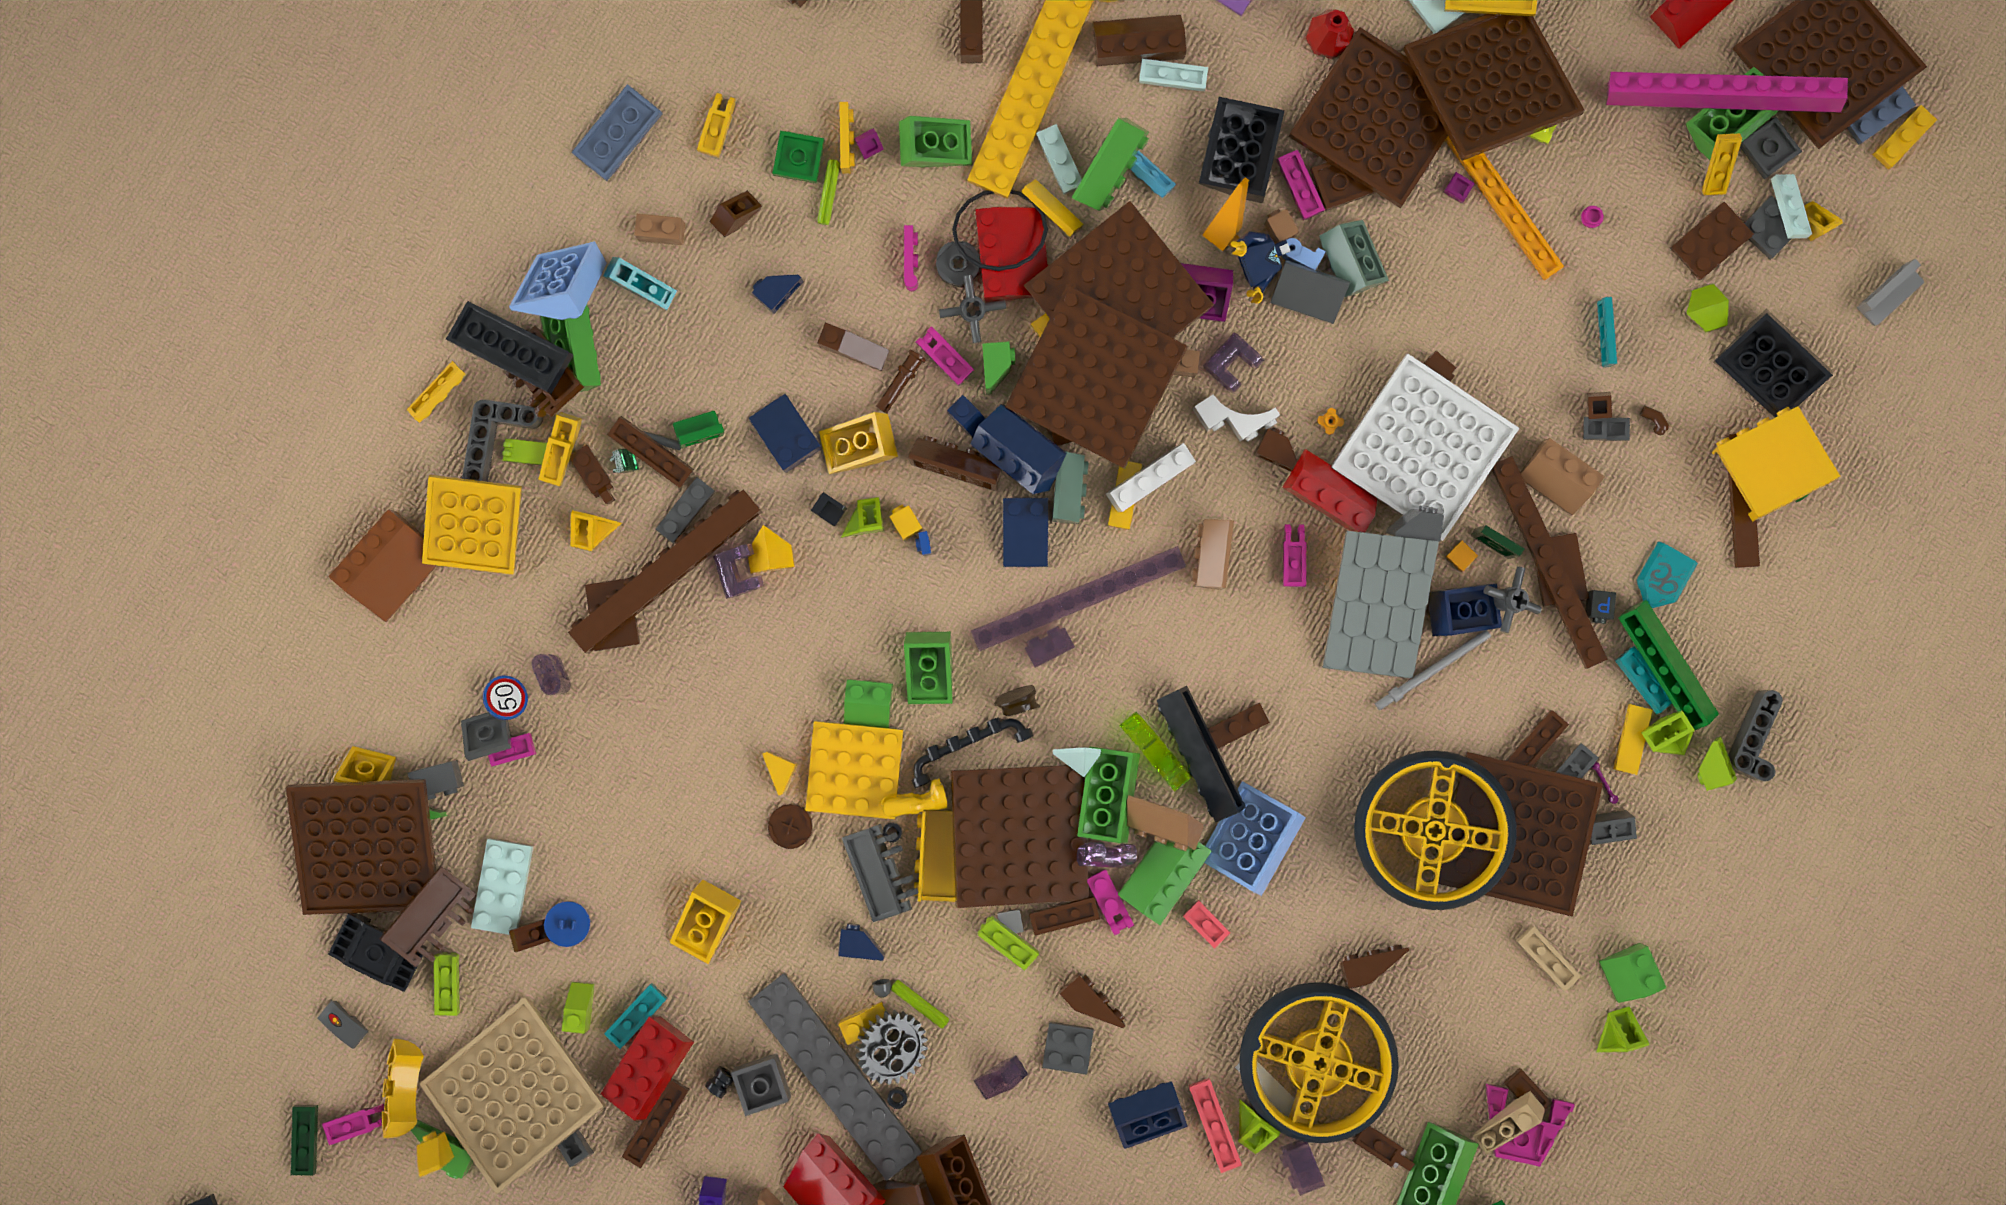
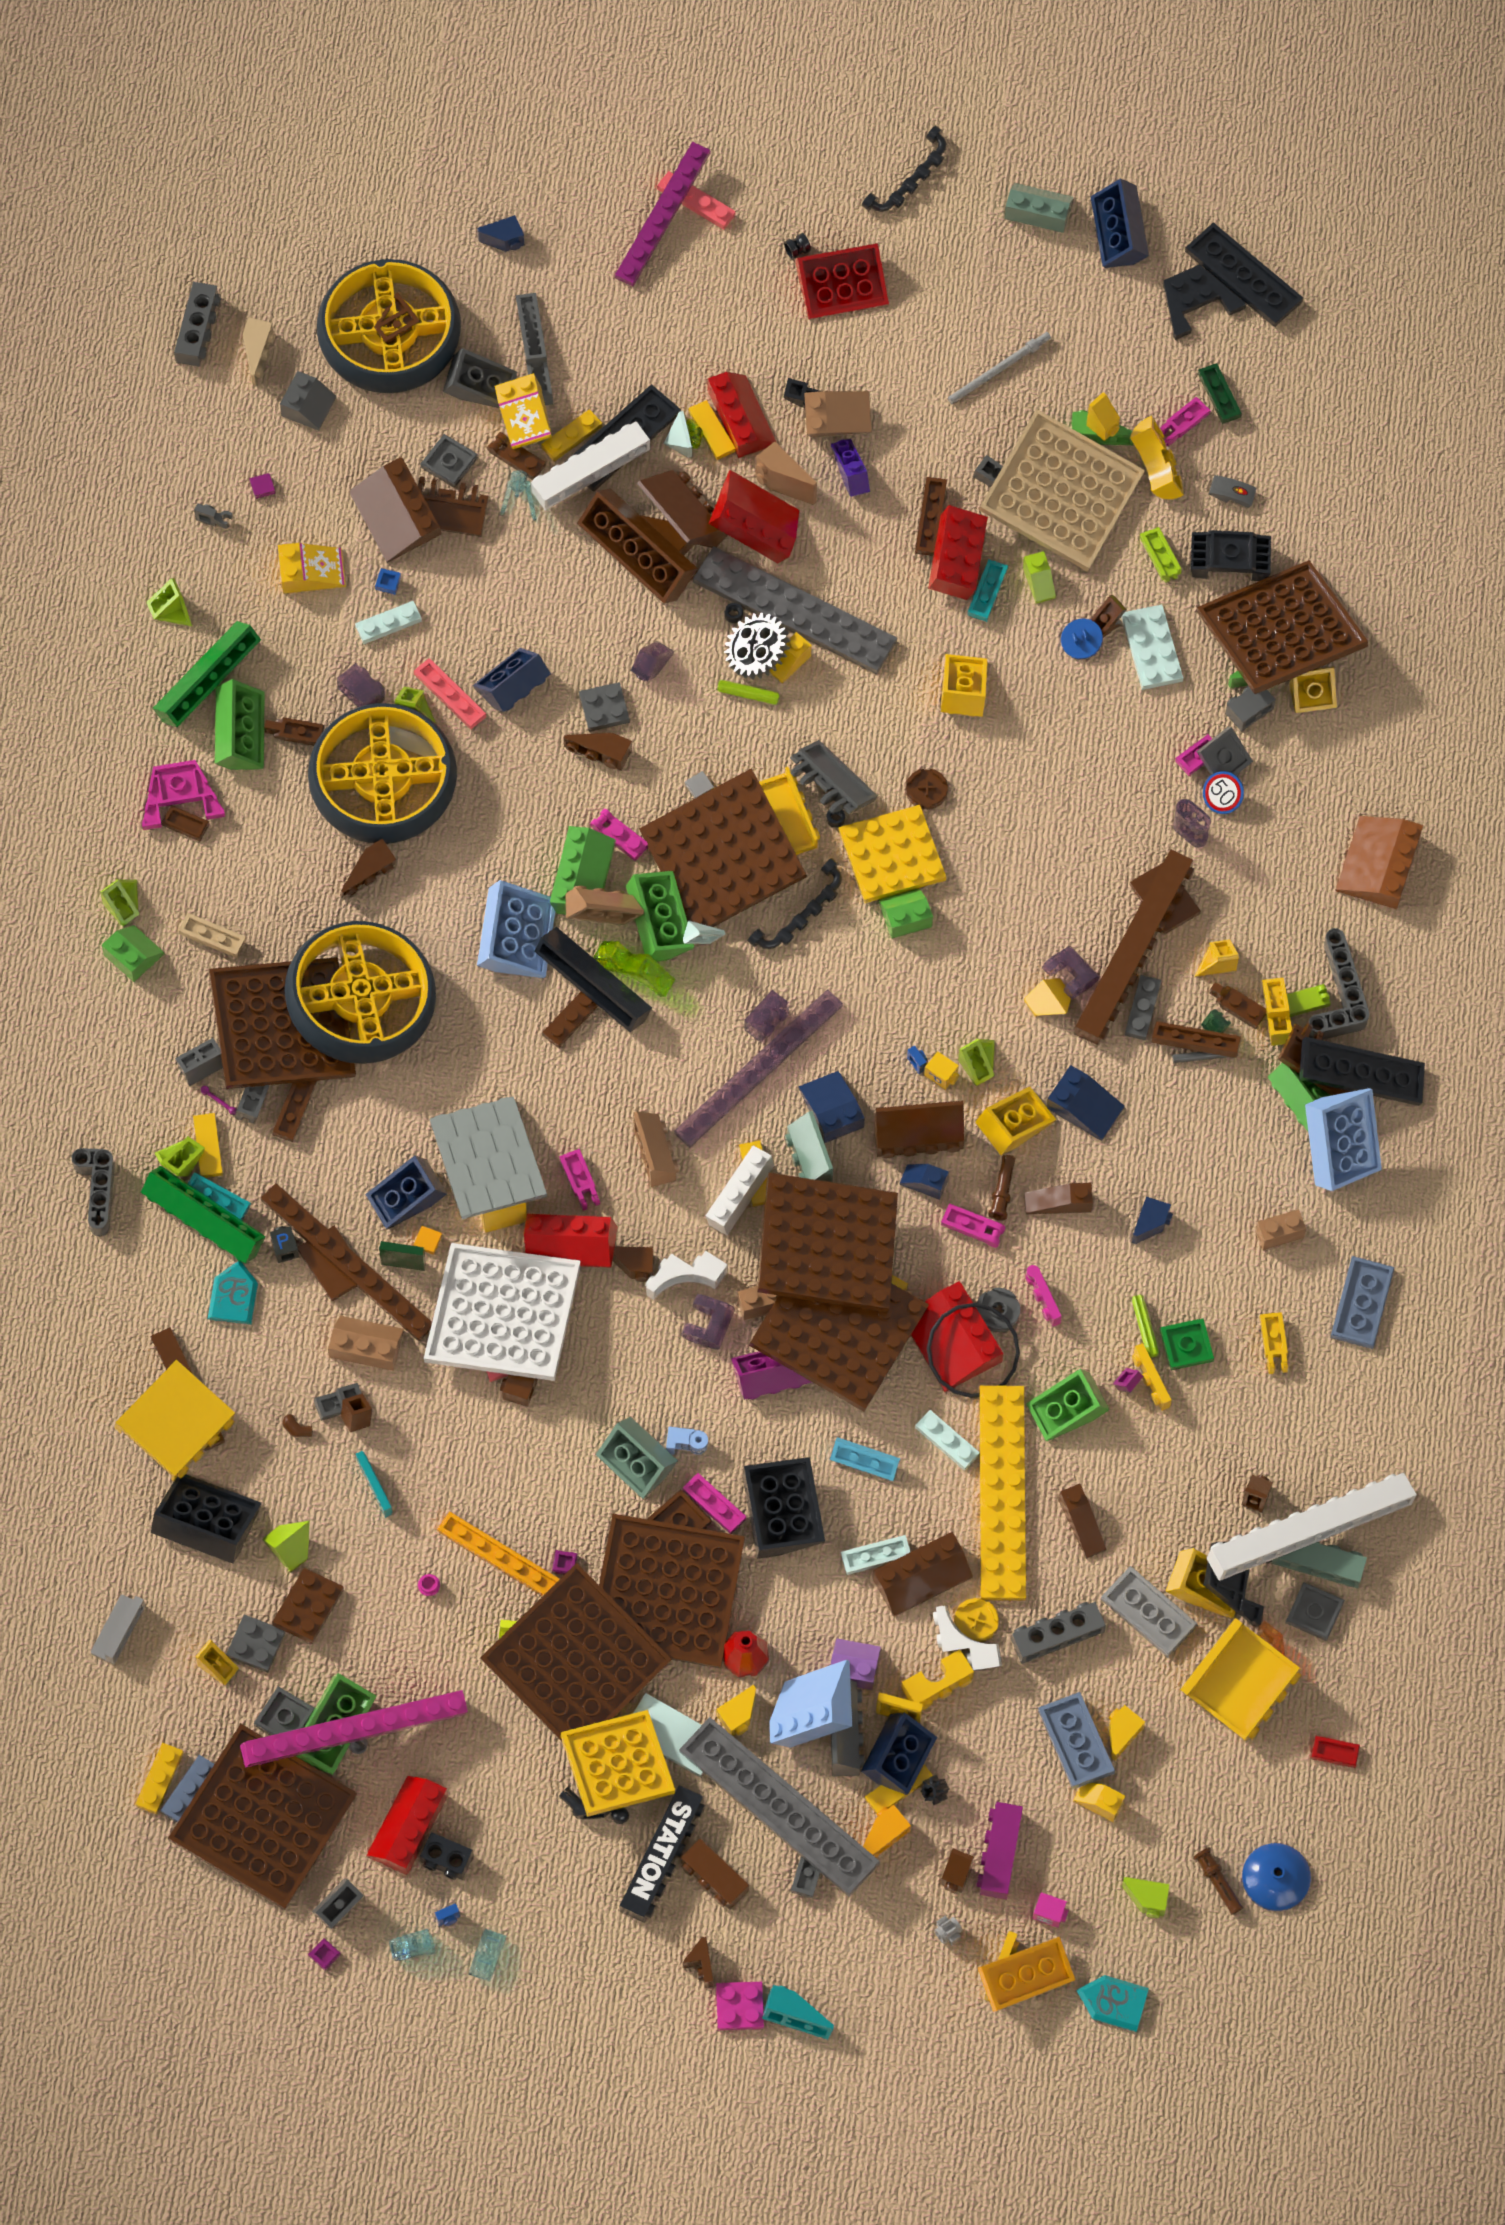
camera: 155 degrees right, 20 degrees down
reddish brown hinge [380,866,476,967] -> none
yellow plate [407,361,465,423] -> none
yellow plate [422,475,522,575] -> none
teal slope [603,257,677,310] -> none
green panel [673,411,724,449] -> none
black wheel [705,1066,734,1098] -> none
reddish brown slope [709,190,762,237] -> none
flat silver brick [731,1053,791,1116] -> none
yellow slope [762,751,798,796] -> none
black panel [811,492,847,526] -> none
dark blue slope [838,923,885,961] -> none
dark grey hinge [872,979,891,998] -> none
yellow piece [881,778,947,817] -> none
bright green slope [904,631,953,704] -> none
dark grey bar [939,275,1006,343] -> none
dark blue slope [970,404,1067,494] -> none
lime hinge [978,916,1039,971] -> none
bright green slope [982,342,1015,395] -> none
dark brown hat [994,685,1040,716] -> none
yellow tile [1022,179,1084,236] -> none
reddish brown plate [1029,896,1100,936] -> none
bright green slope [1072,118,1149,211] -> none
clear purple connector [1077,842,1137,868] -> none
coral plate [1182,900,1230,949] -> none
light orange slope [1202,177,1249,251] -> none
dark blue torso [1231,231,1290,304] -> none
medium nougat brick [1264,209,1299,243] -> none
dark grey tile [1270,260,1350,324] -> none
light orange plate [1317,408,1344,435] -> none
light grey bar [1375,630,1491,711] -> none
dark grey slope [1386,506,1444,542] -> none
tan slope [1473,1091,1545,1154] -> none
dark grey bar [1484,567,1542,633] -> none
lime slope [1697,736,1737,791] -> none
yellow tile [1702,133,1742,195] -> none
light aqua plate [1771,174,1812,239] -> none

